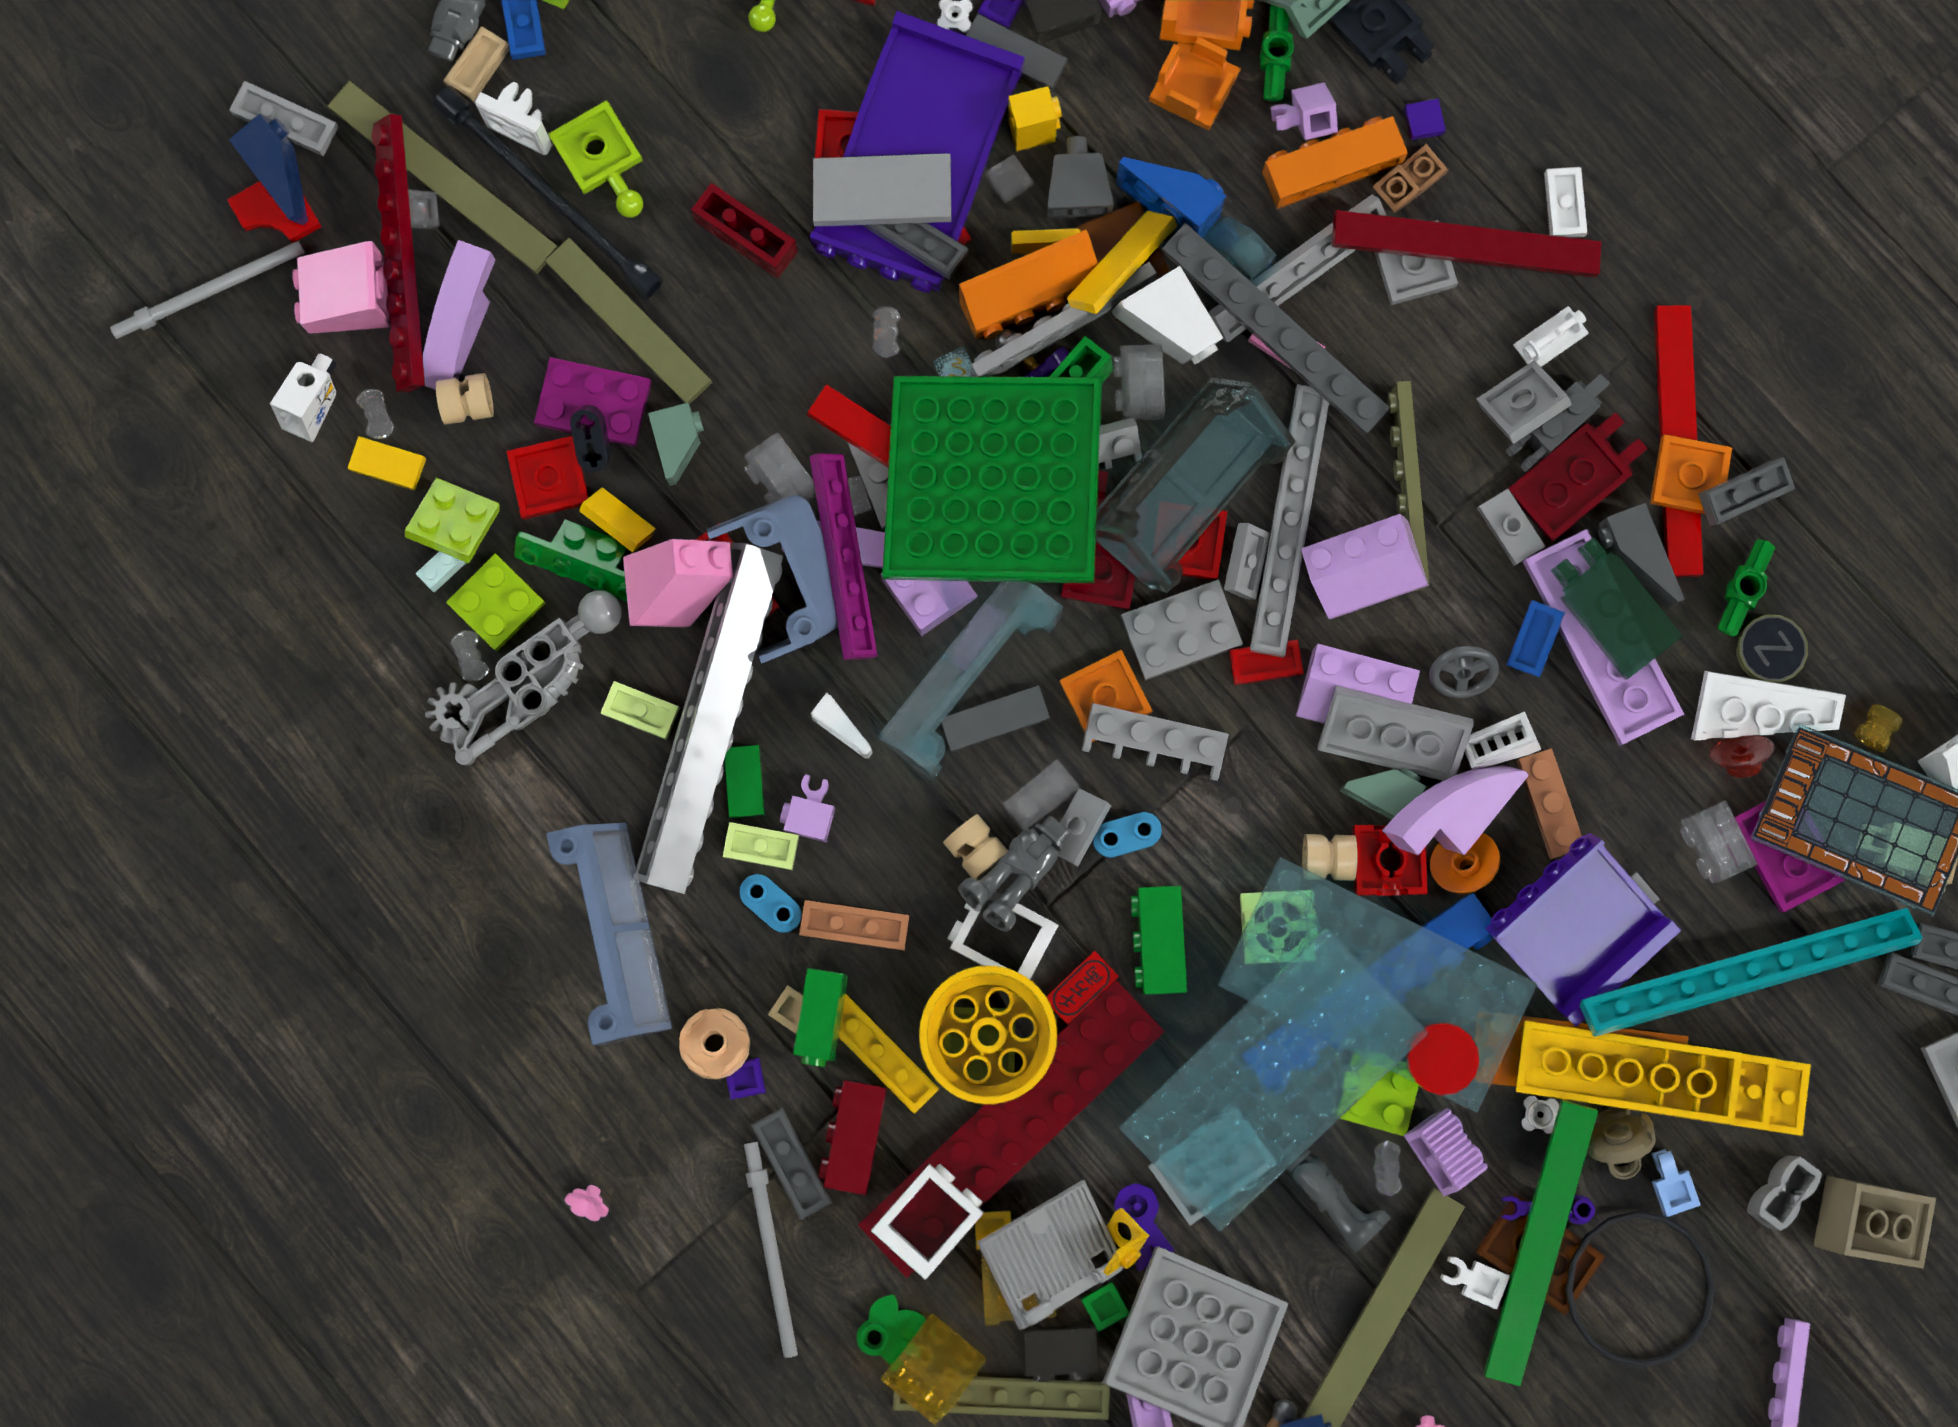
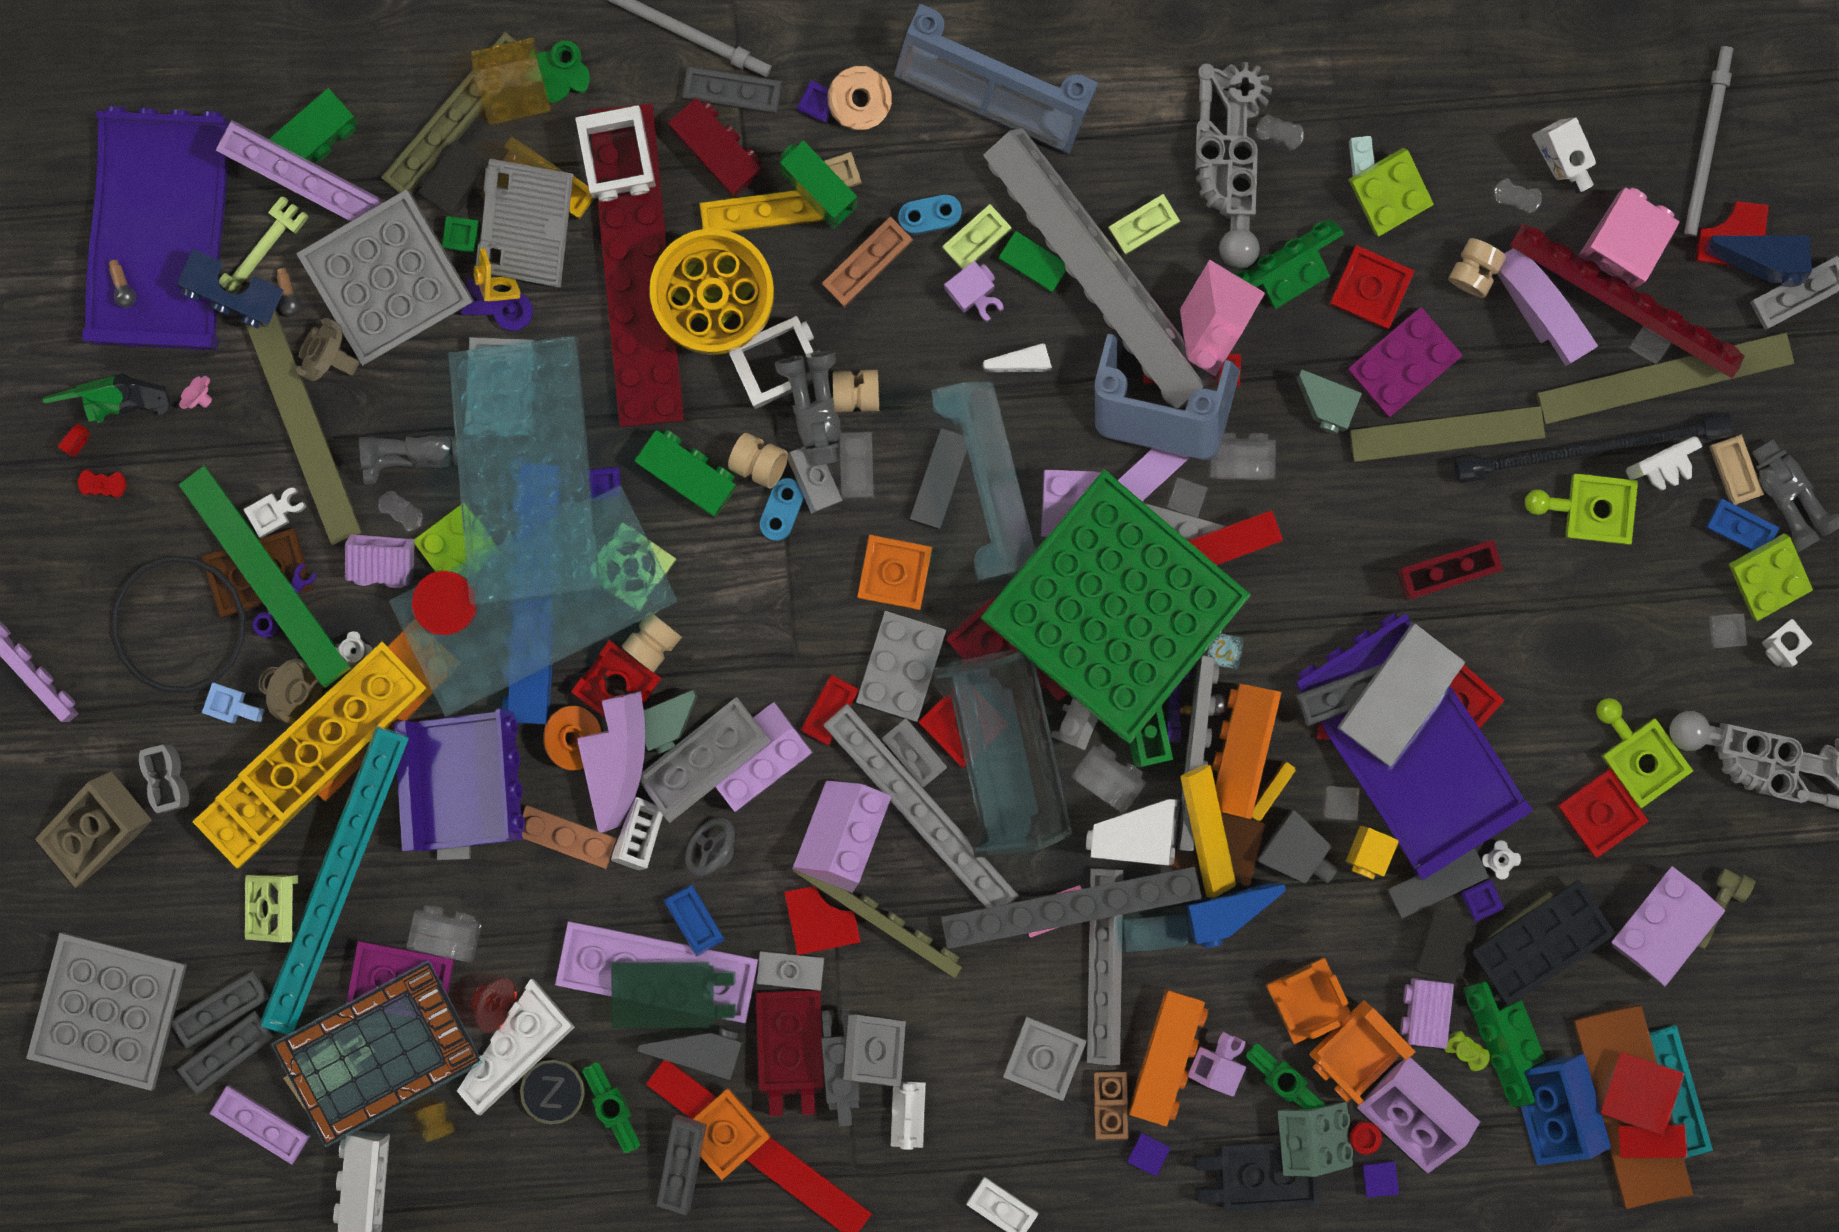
camera: 130 degrees right, 5 degrees up
yellow tile [348,436,426,491] -> none
lime plate [446,554,546,652] -> none
black beam [570,405,611,472] -> none
yellow tile [579,487,656,553] -> none
magenta tile [810,453,878,660] -> none
clear piece [872,306,901,358] -> none
red tile [1046,951,1119,1025] -> none
light grey hinge [1082,703,1229,781] -> none
dark red tile [1332,210,1601,278] -> none
none -> yellowish green piece [245,875,298,942]
none -> dark tan tile [296,318,360,381]
none -> dark purple tile [587,467,622,502]
none -> tan wheel [728,433,788,489]
none -> red tile [784,885,861,955]

